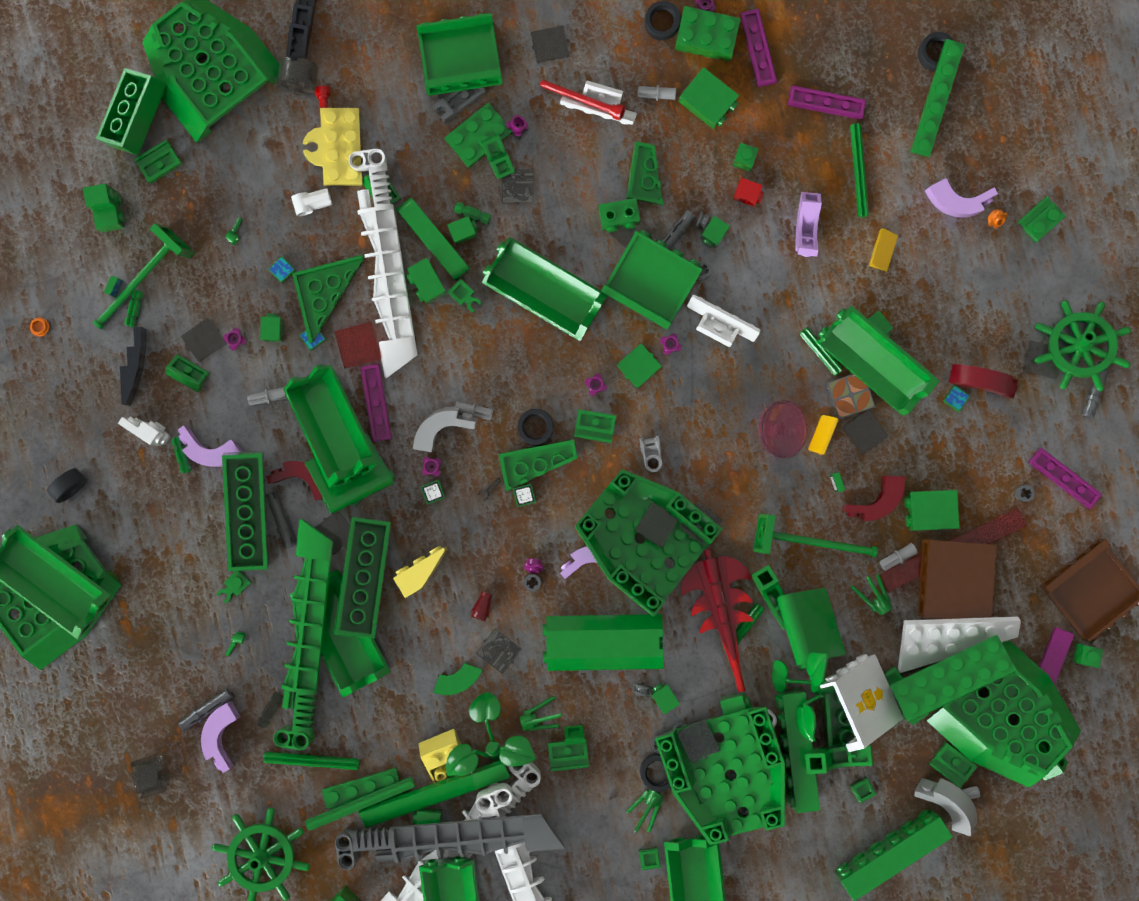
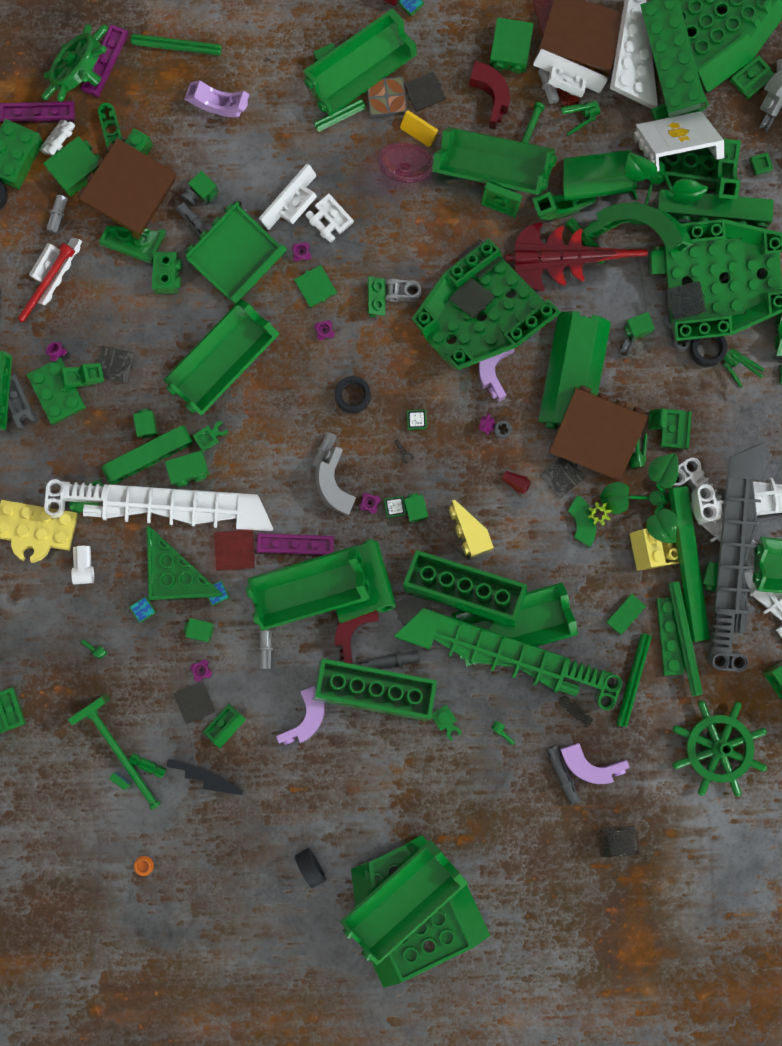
camera: 80 degrees left, 5 degrees down
green brick [83,183,125,233] -> none
white plate [118,416,170,446] -> none
green axle [171,436,192,474] -> none
green axle [454,202,491,225] -> none
green wing [499,439,577,491] -> none
green plate [574,409,616,443] -> none
red brick [733,178,764,207] -> none
green tile [829,472,845,493] -> none
yellow slope [869,228,898,272] -> none
none -> white plate [39,120,75,156]
none -> green piece [42,24,108,102]
none -> reddish brown panel [78,138,177,240]
none -> green beam [98,103,123,148]
none -> white plate [305,194,354,243]
none -> green hinge [367,276,385,318]
none -> green brick [404,493,428,524]
none -> green panel [432,127,557,195]
none -> white bracket [533,49,608,98]
none -> reddish brown panel [548,385,648,481]
none -> green arch [583,203,693,254]
none -> lime gear [588,502,612,526]
none -> green tile [606,594,646,635]
none -> dark grey bush [759,113,775,132]

